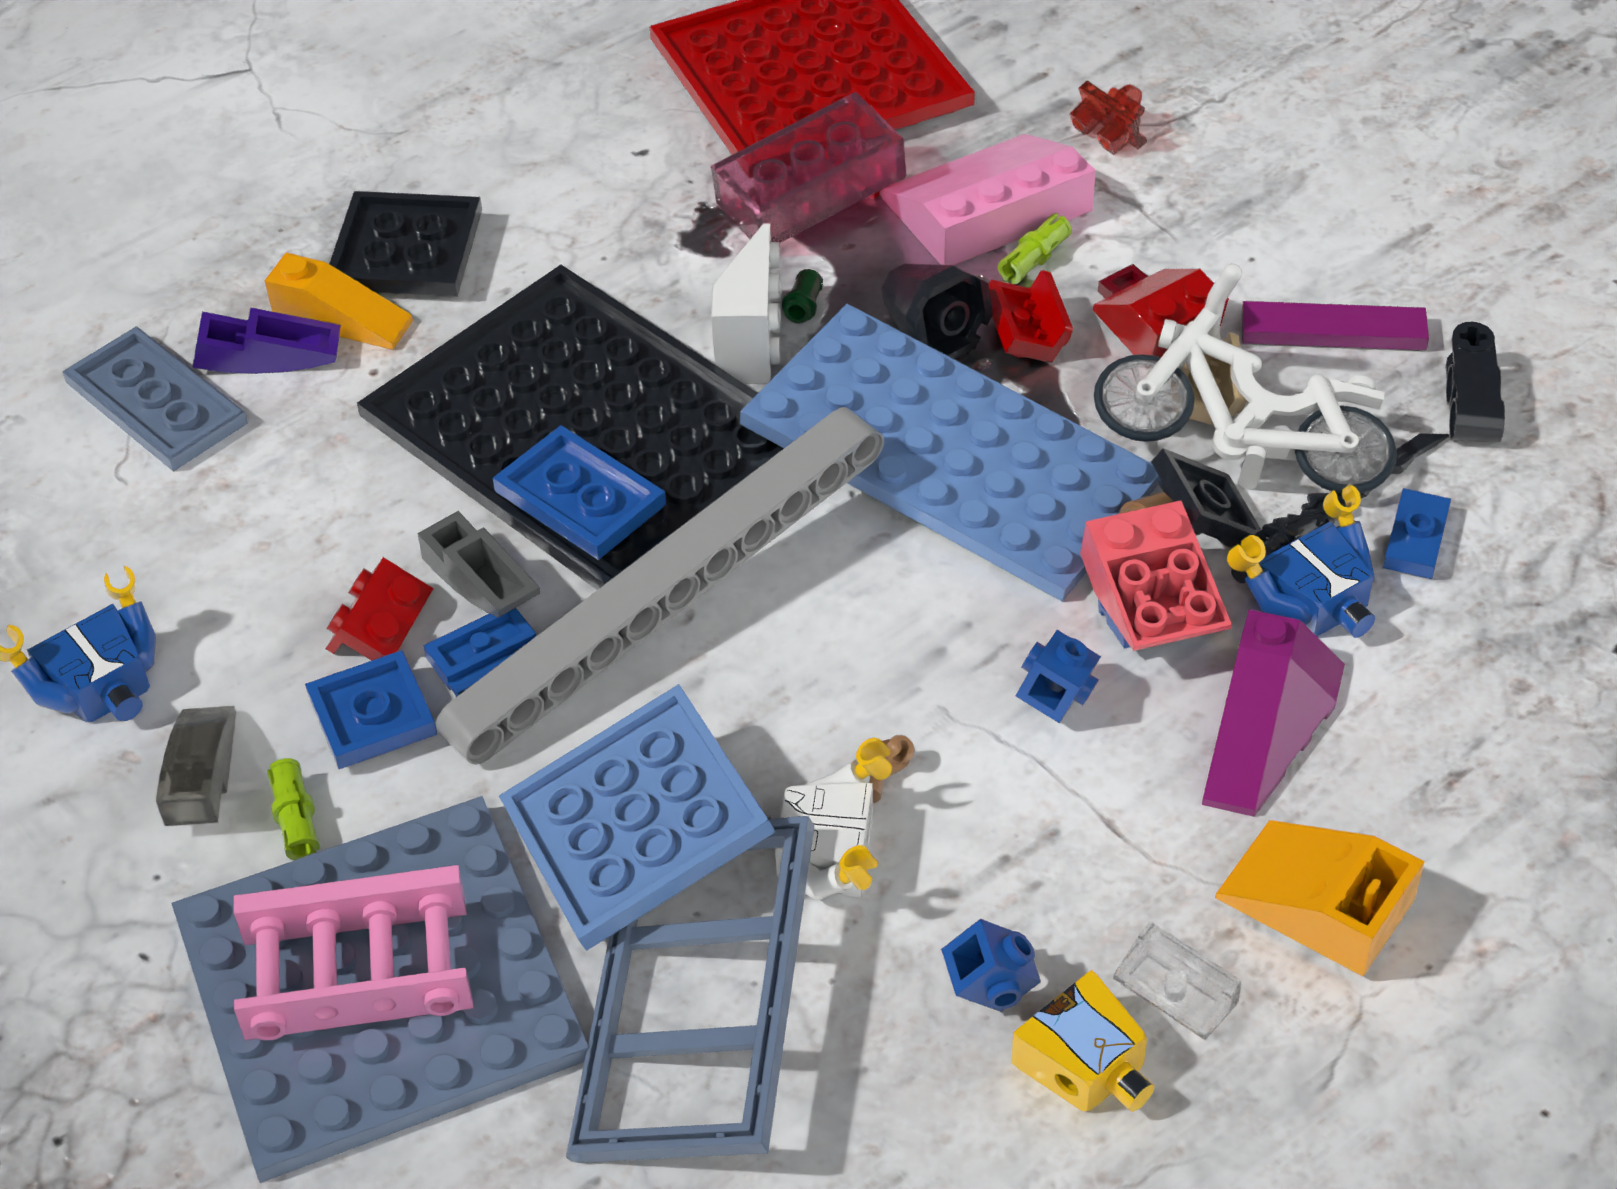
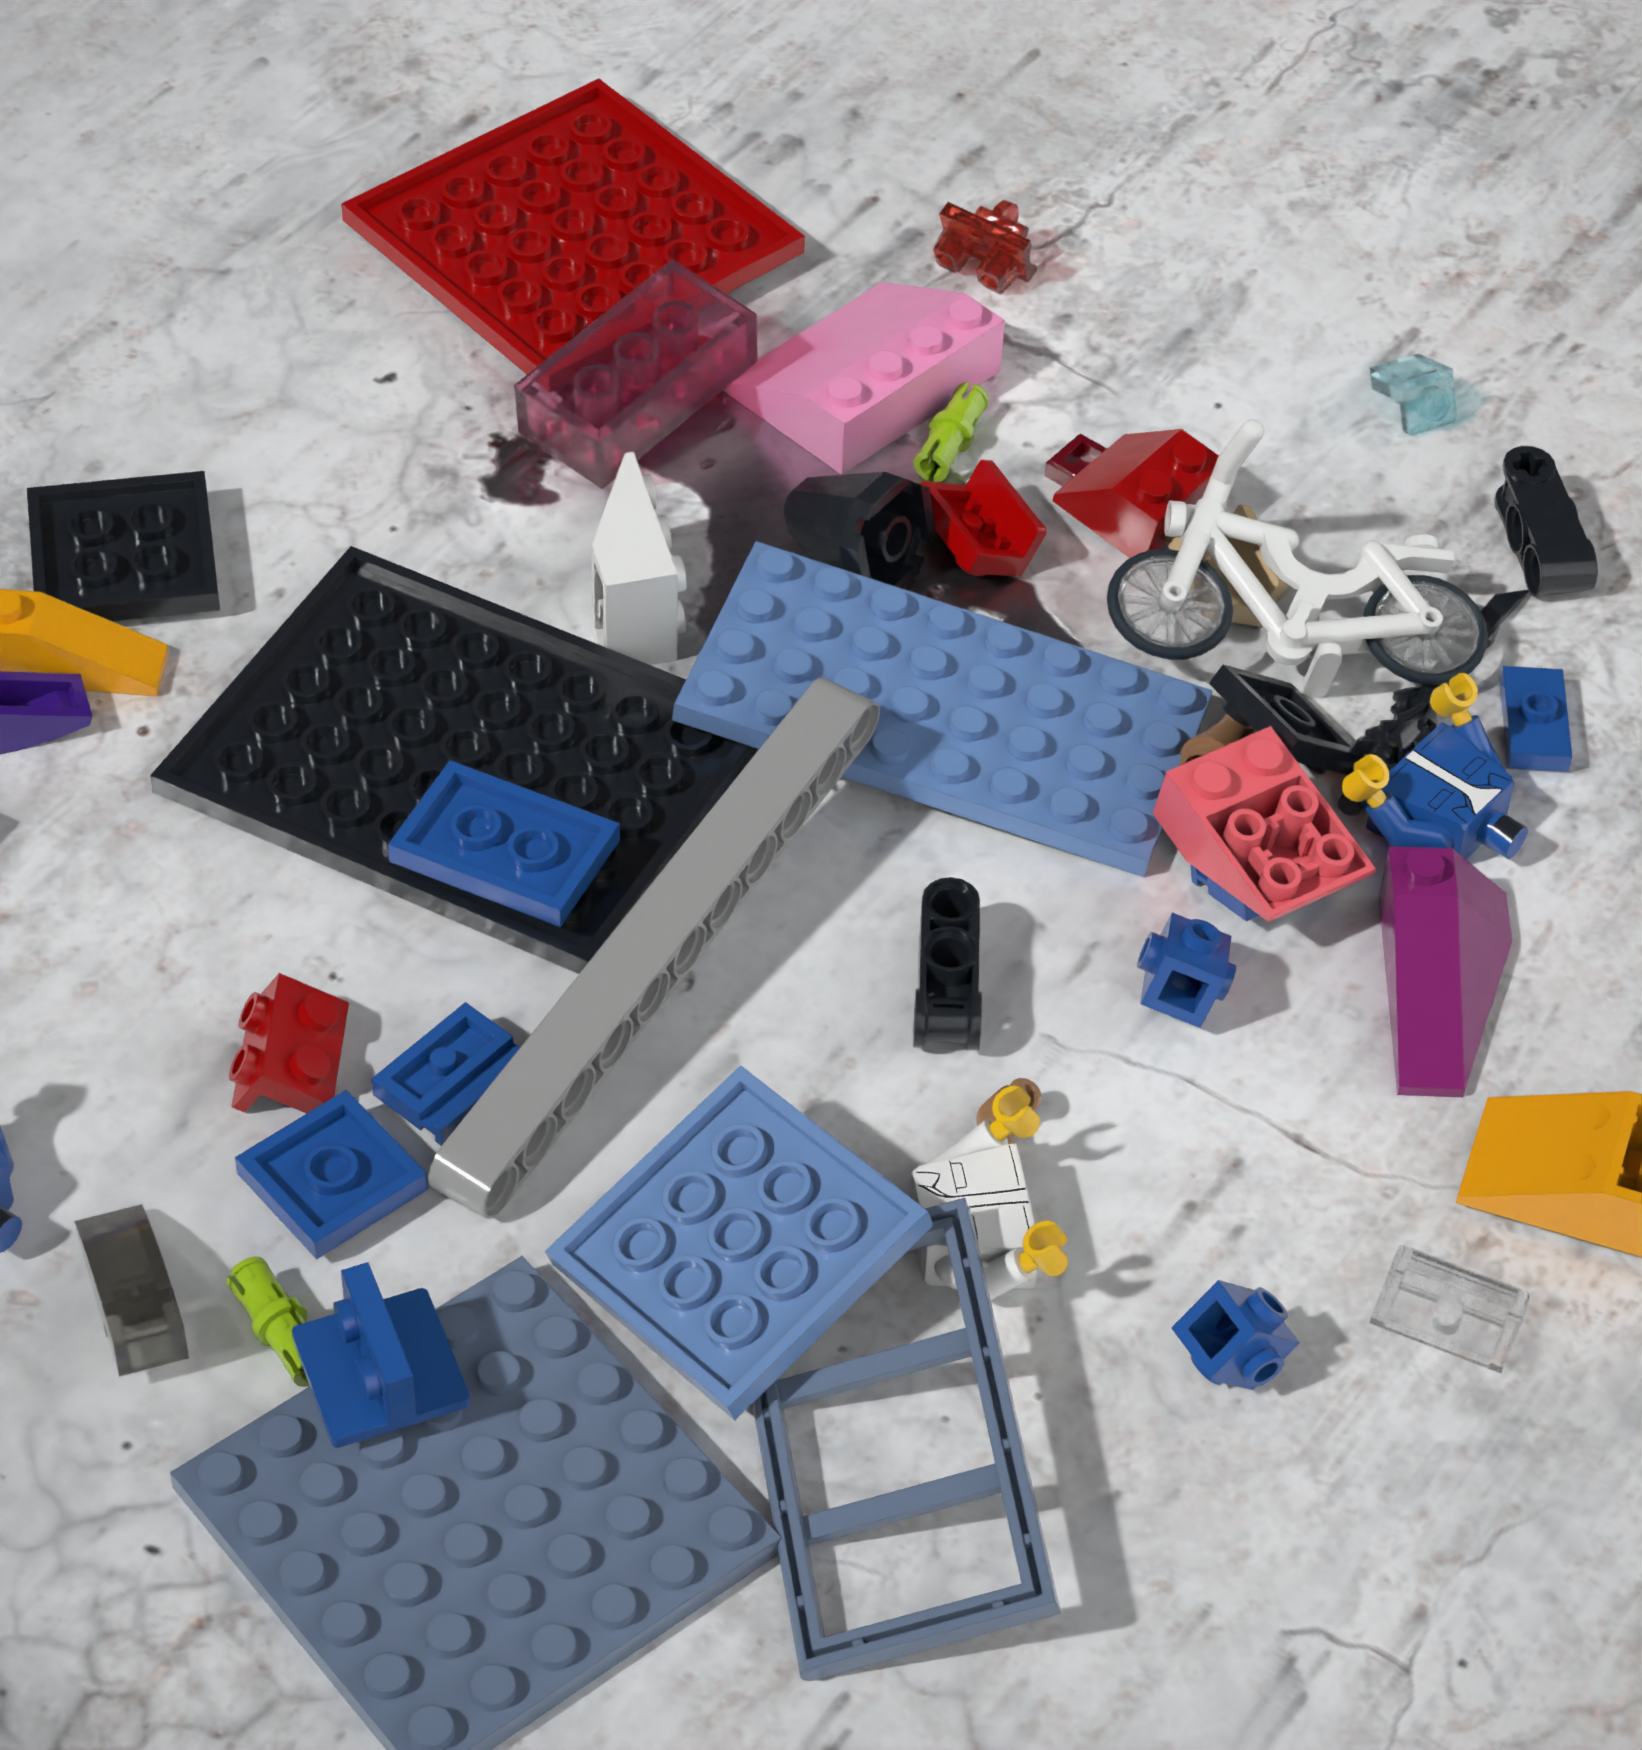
camera: 20 degrees left, 0 degrees up
bright pink fence [234,865,473,1040] -> none
dark grey slope [417,510,540,617] -> none
dark green pin [782,269,823,323] -> none
yellow torso [1011,970,1155,1112] -> none
magenta tile [1241,301,1429,350] -> none
none -> blue bracket [292,1262,470,1448]
none -> black piece [913,877,982,1051]
none -> clear light blue bracket [1370,353,1457,435]

